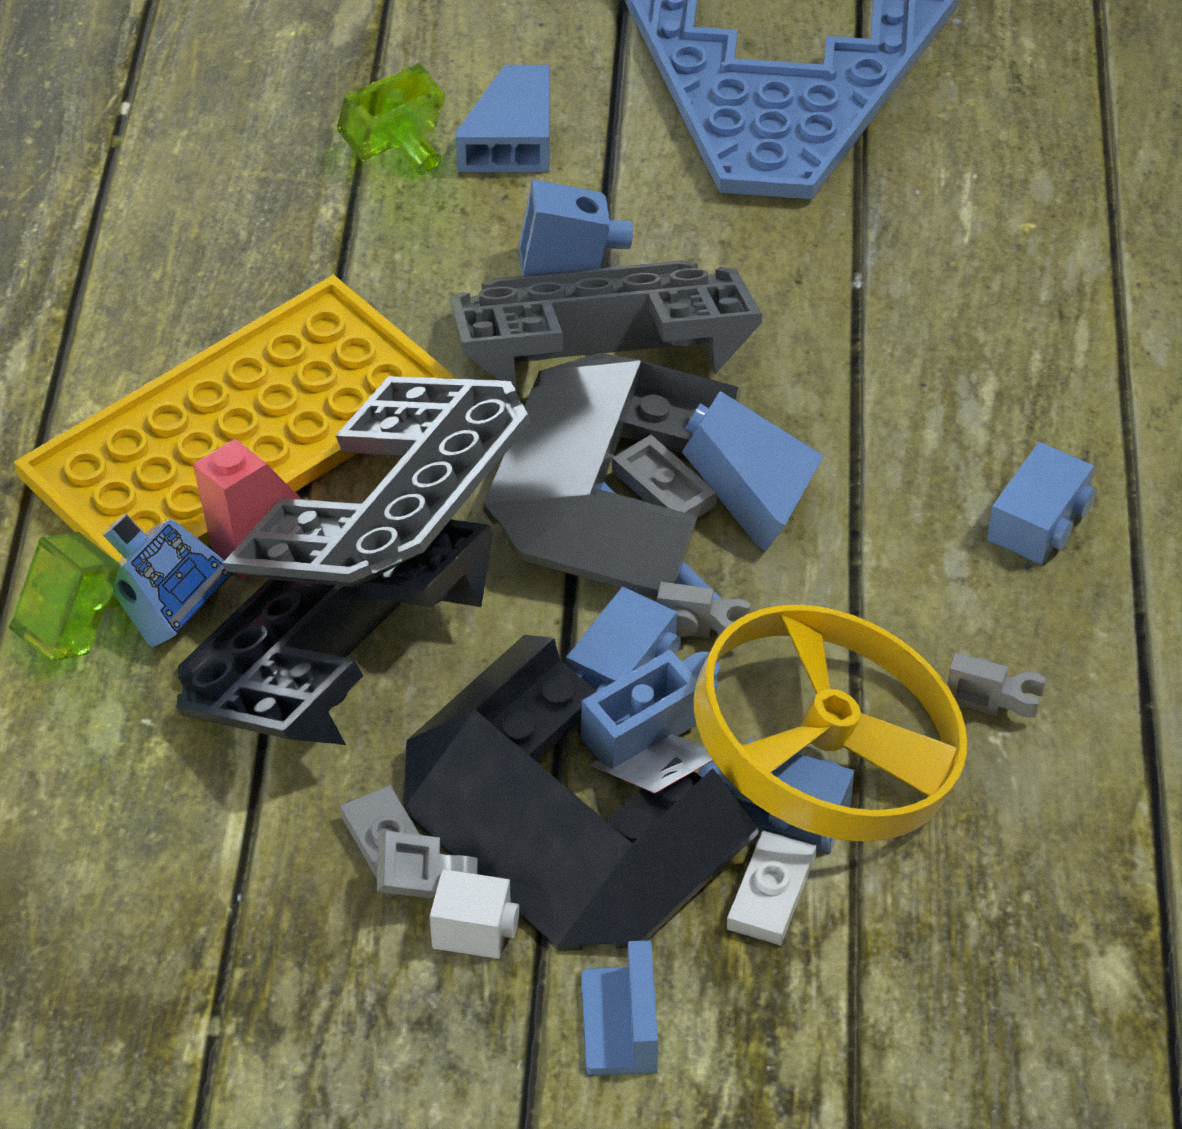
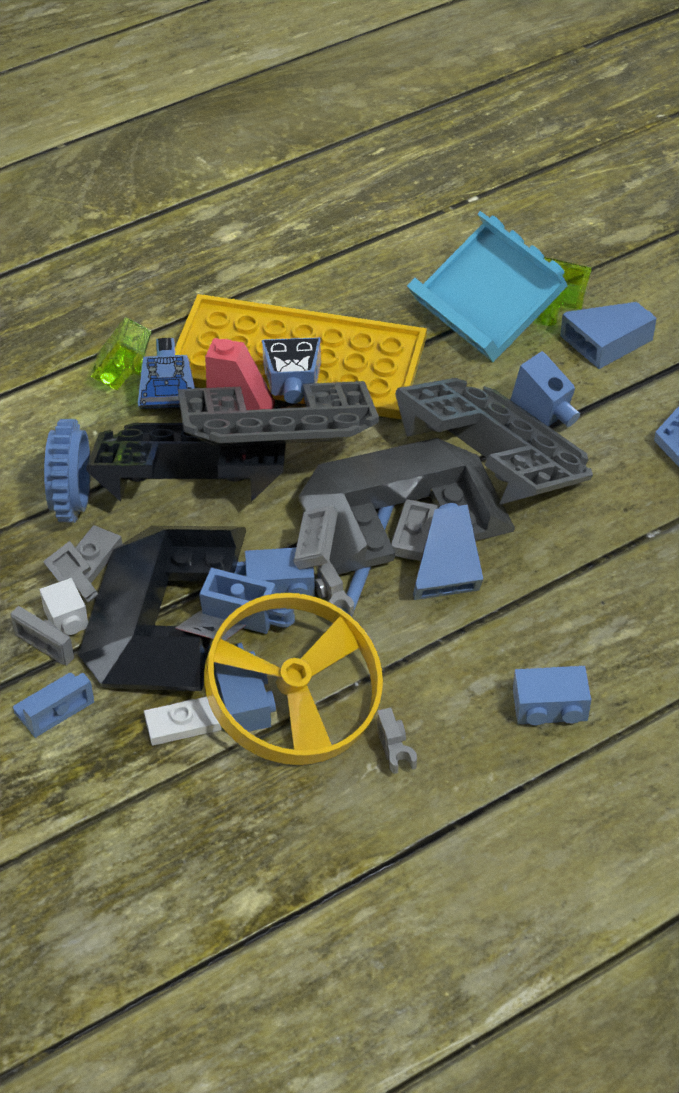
camera: 55 degrees right, 0 degrees up
none -> light grey plate [11,606,74,666]
none -> medium blue gear [44,419,90,523]
none -> torso [262,337,321,404]
none -> light grey plate [294,505,338,569]
none -> medium azure panel [407,211,568,362]

